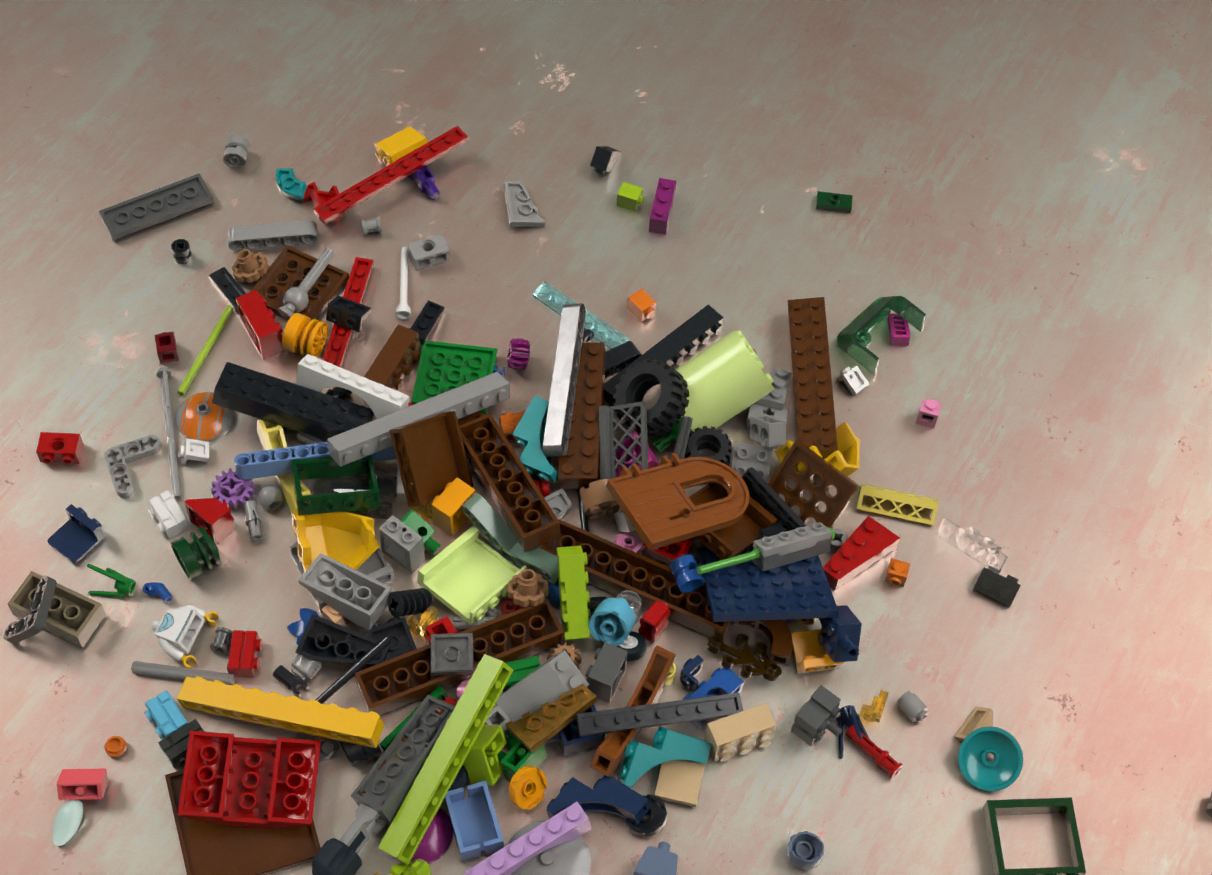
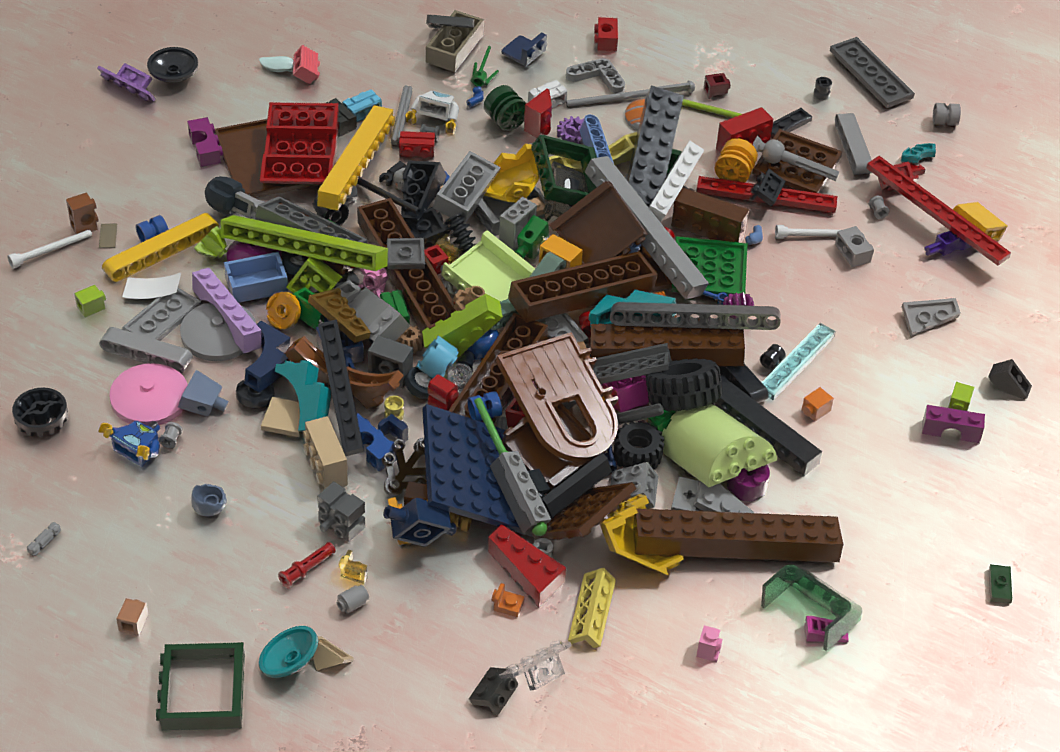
camera: 90 degrees right, 10 degrees down
orange plate [104,736,127,757] -> none
white bracket [178,438,209,465] -> none
medium nougat plant [232,249,269,283] -> none
black tile [410,300,445,345] -> none
light grey brick [750,414,786,449] -> none
white bracket [836,366,869,395] -> none
dark blue plant [837,705,870,759] -> none

